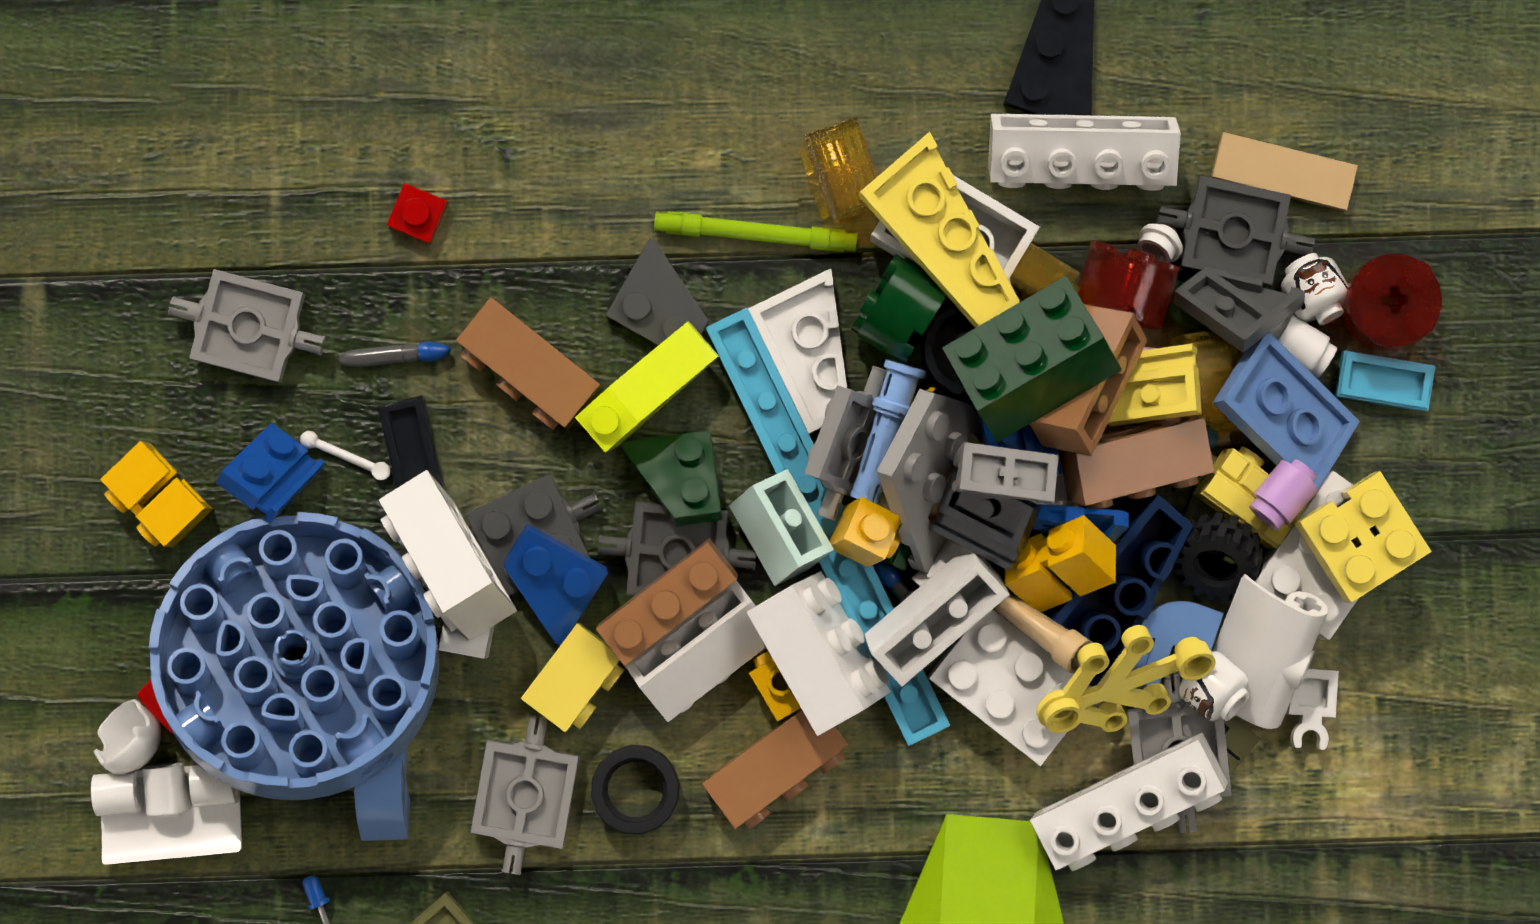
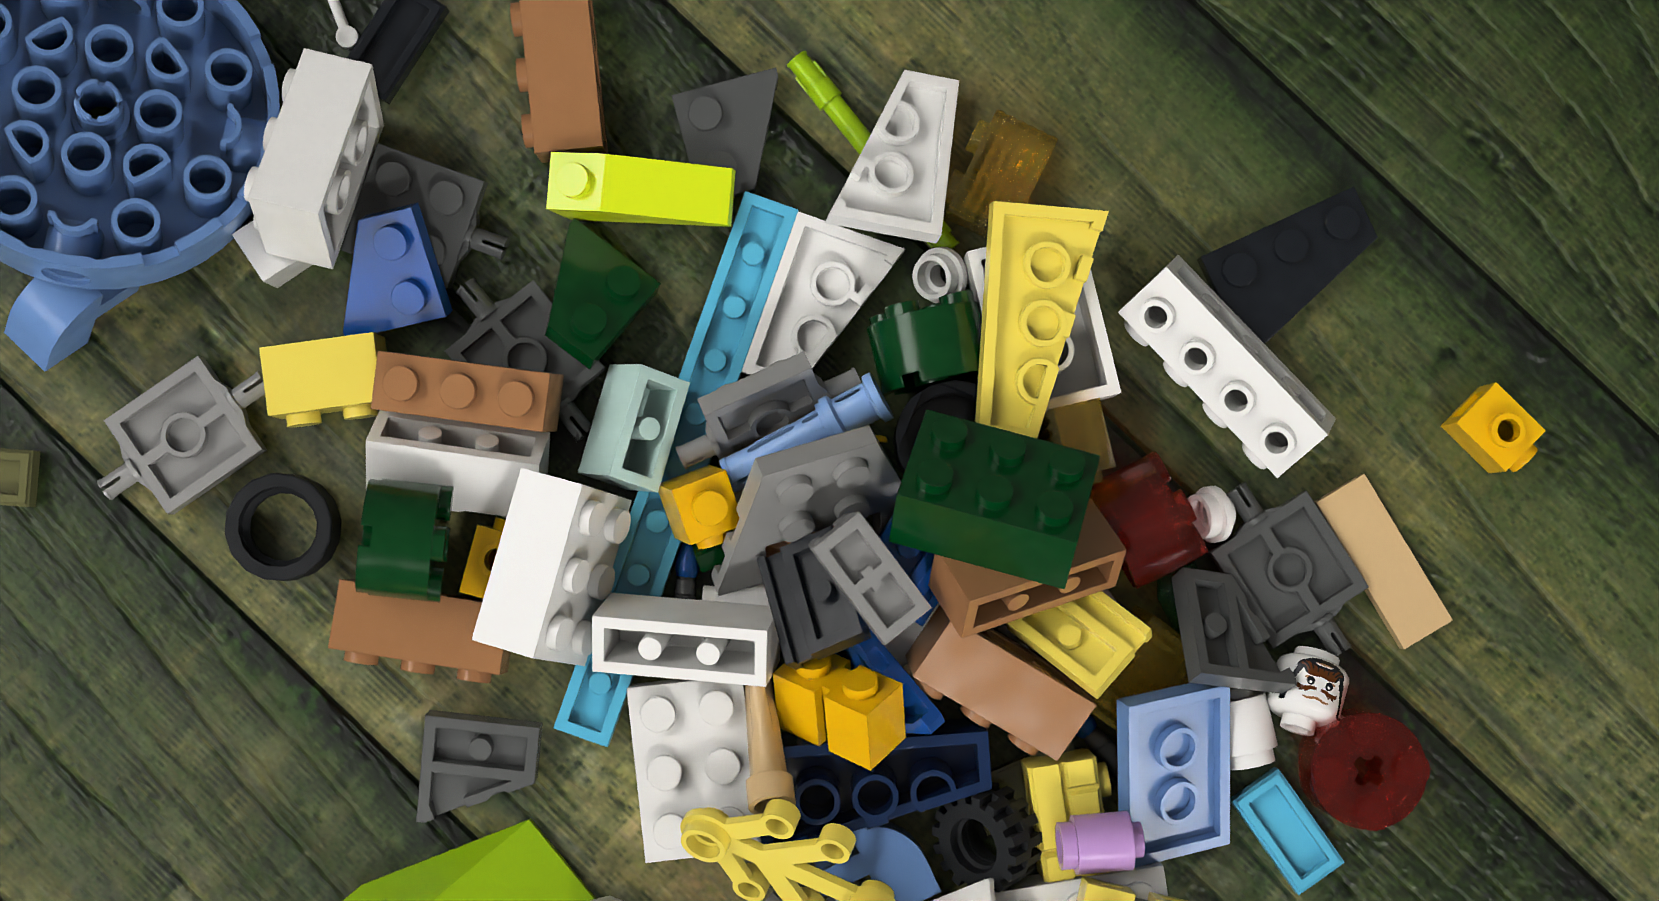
camera: 40 degrees right, 0 degrees up
none -> dark green brick [355,479,454,603]
none -> dark grey wing [416,710,543,823]
none -> white wing [825,70,959,244]
none -> white plate [912,247,968,303]
none -> yellow brick [1441,382,1546,473]

